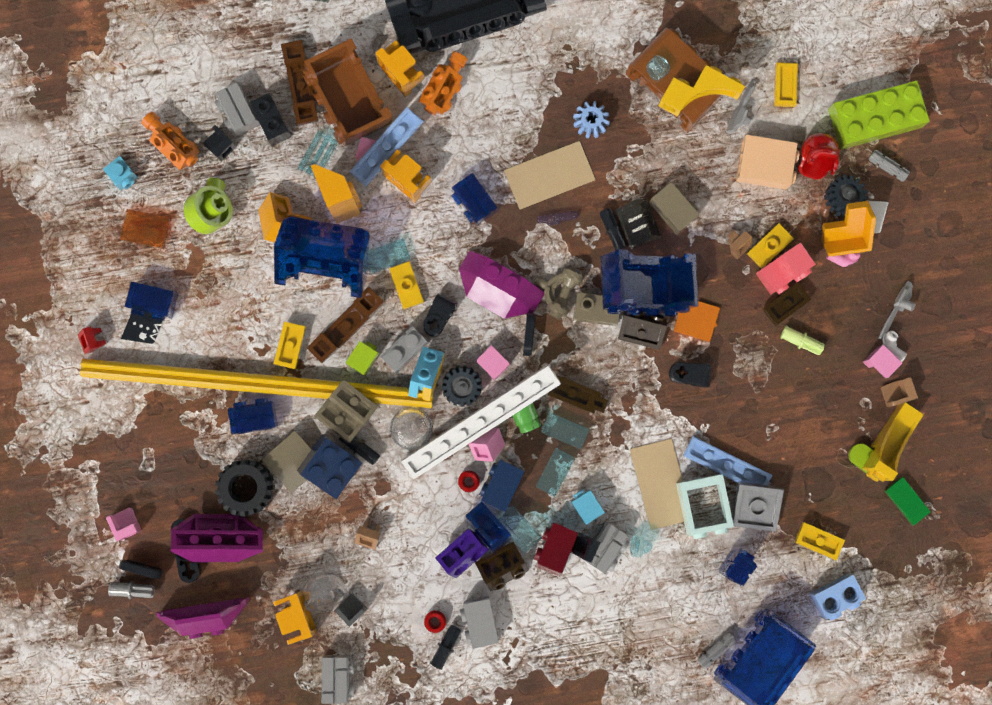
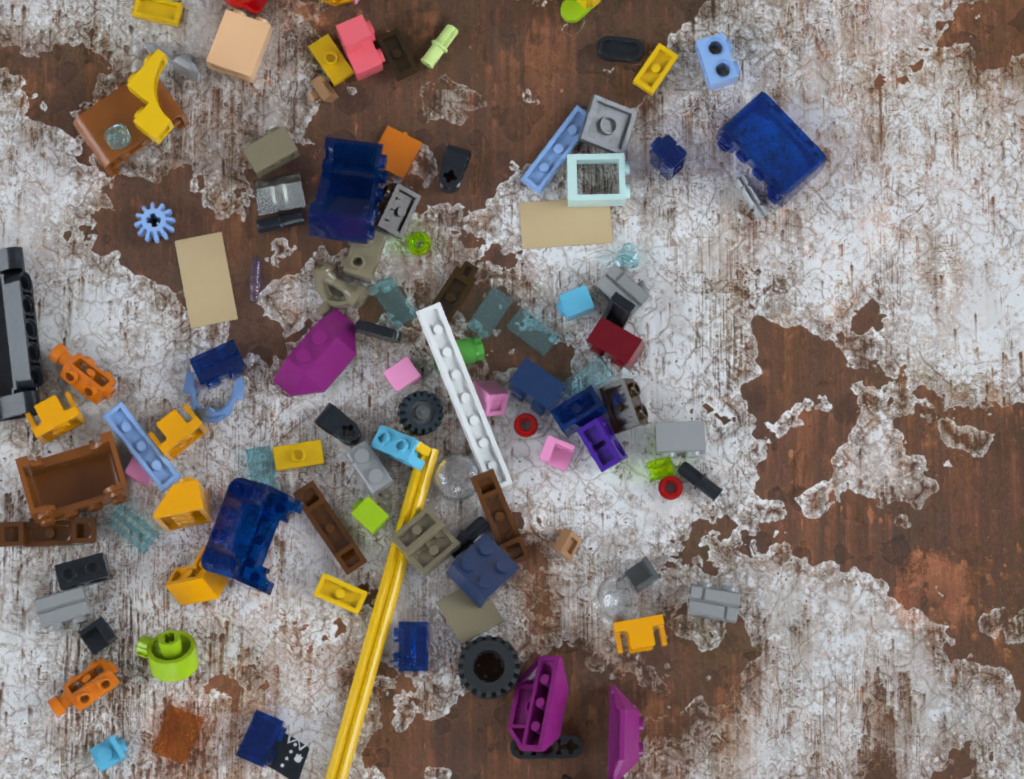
camera: 75 degrees left, 5 degrees down
none -> medium blue helmet [183,372,245,423]
none -> clear light blue tile [371,276,417,329]
none -> clear neon green plate [407,232,431,256]
none -> reddish brown slope [470,468,531,564]
none -> bright pink panel [539,435,575,471]
none -> black tile [597,36,644,64]
none -> clear neon green tile [647,456,674,482]

